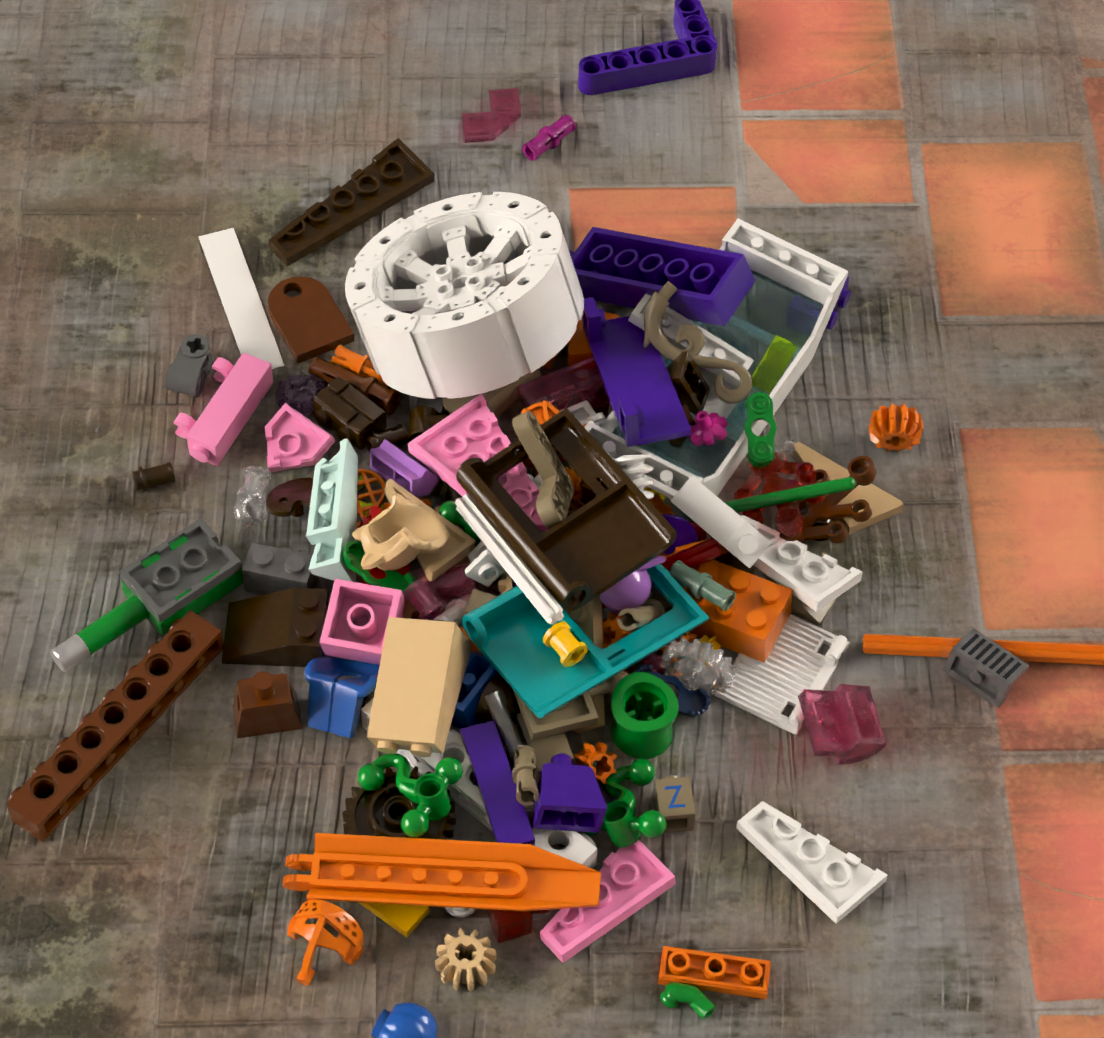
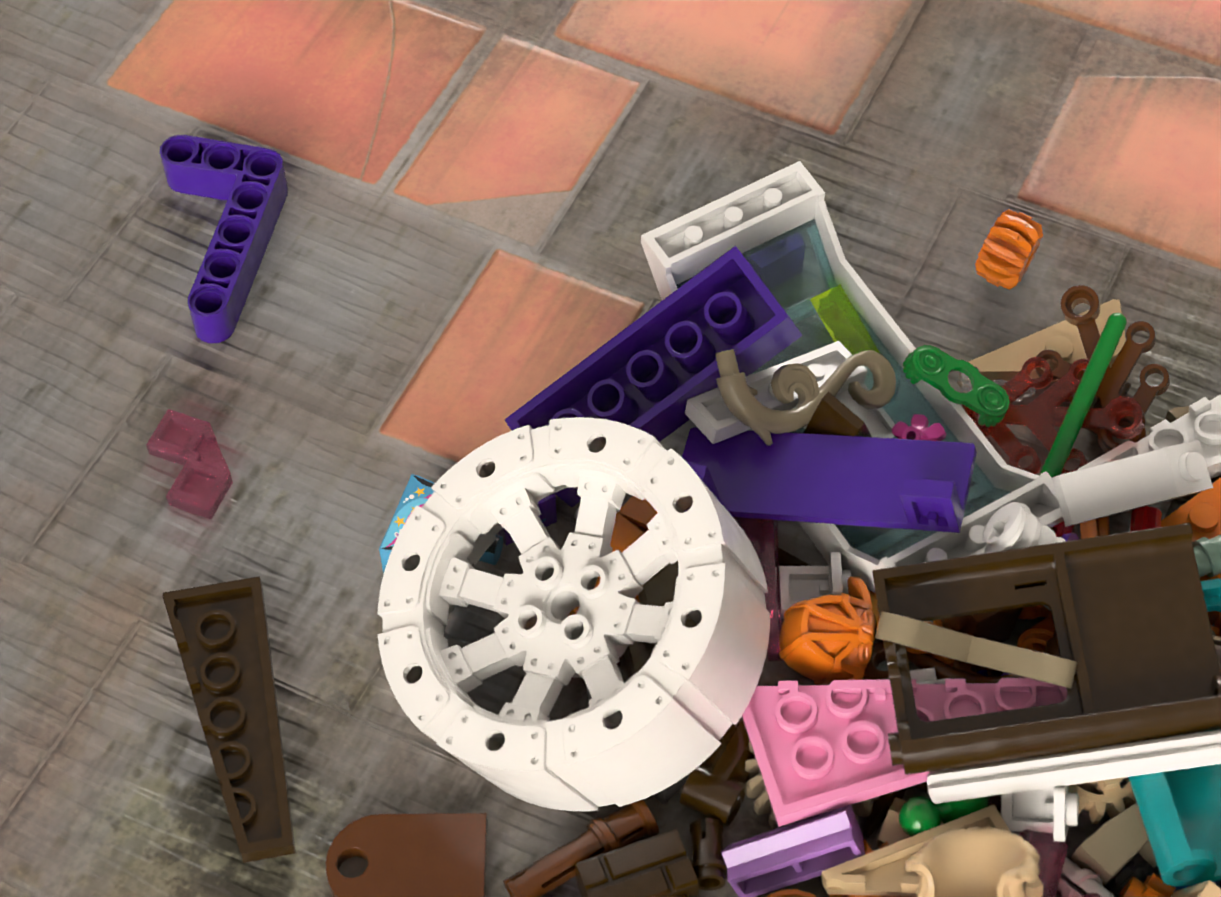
camera: 60 degrees left, 0 degrees up
orange axle [331,345,388,387] -> none
magenta pin [522,115,576,161] -> none

